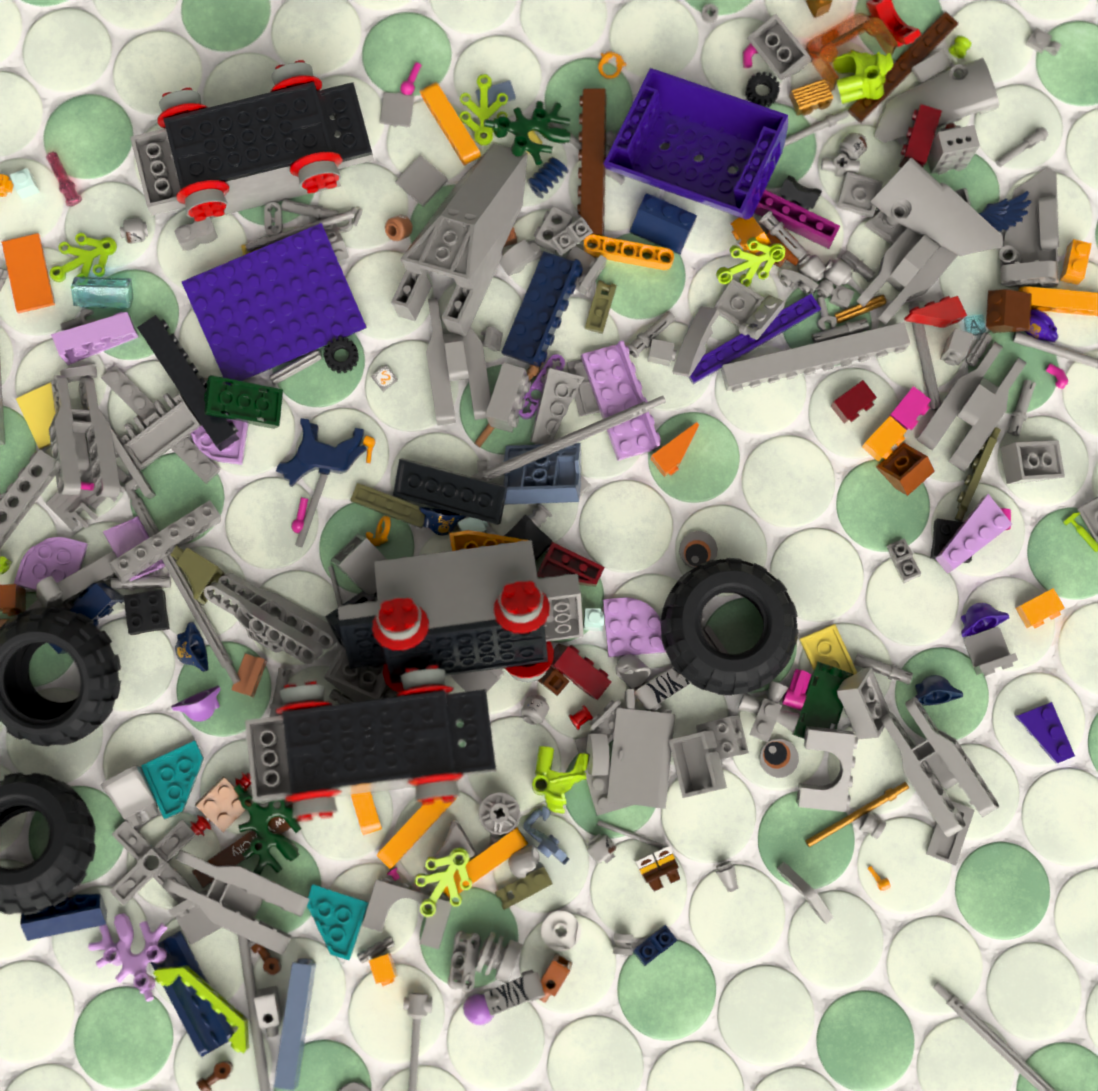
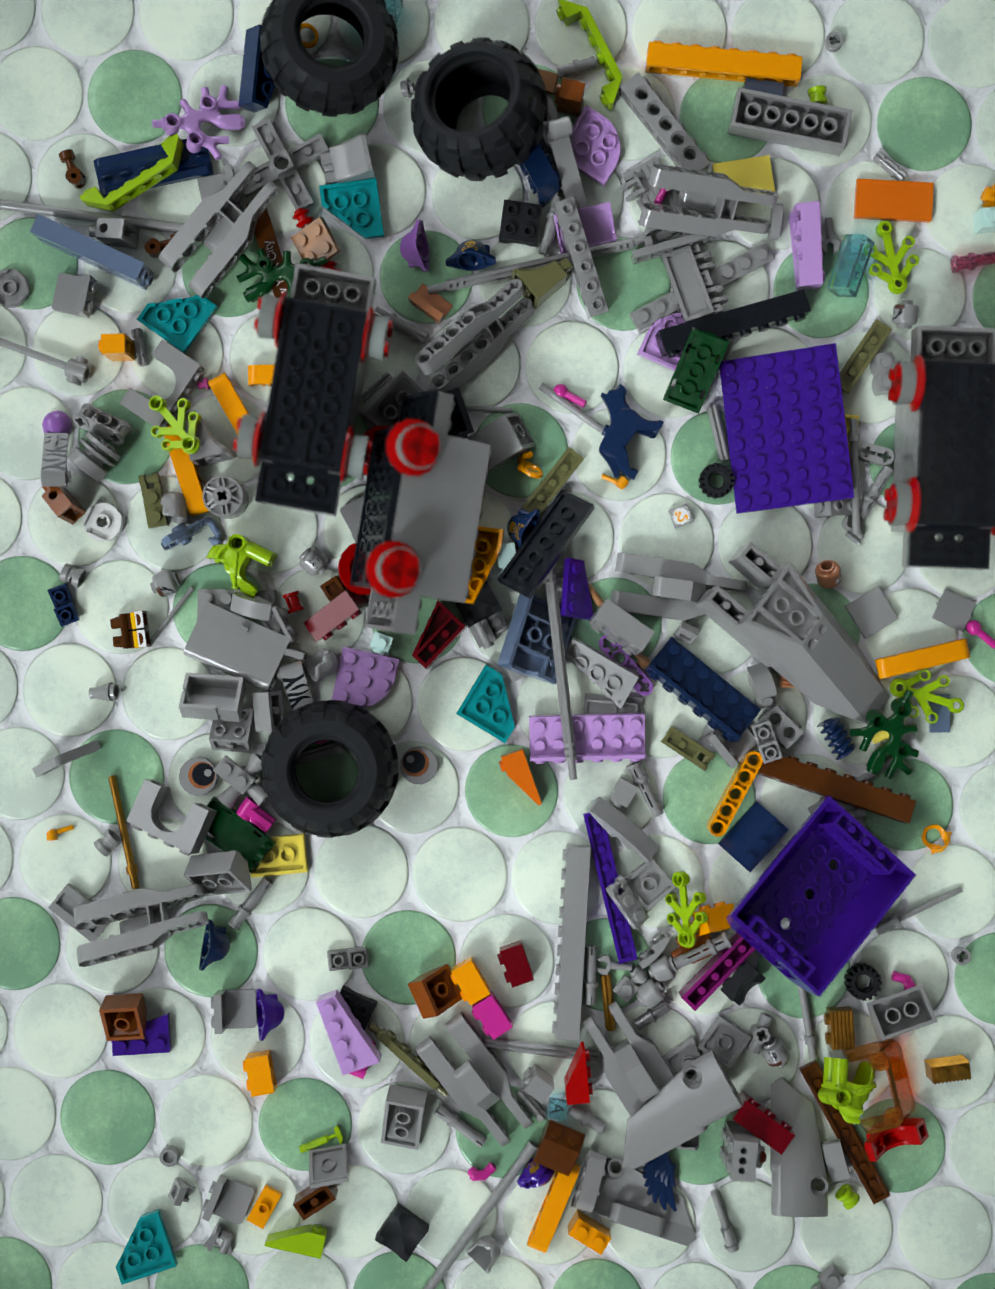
camera: 110 degrees right, 10 degrees up
none -> light grey bracket [52,273,97,318]
none -> dark orange slope [99,993,147,1041]
none -> light grey brick [252,691,285,732]
none -> light grey plate [400,78,415,98]
none -> teal plate [456,665,515,743]
none -> light grey brick [469,619,496,650]
none -> dark purple wing [561,558,593,620]
none -> light grey pin [567,1105,606,1134]
none -> olive plate [839,319,892,394]
none -> light grey piece [874,887,963,936]

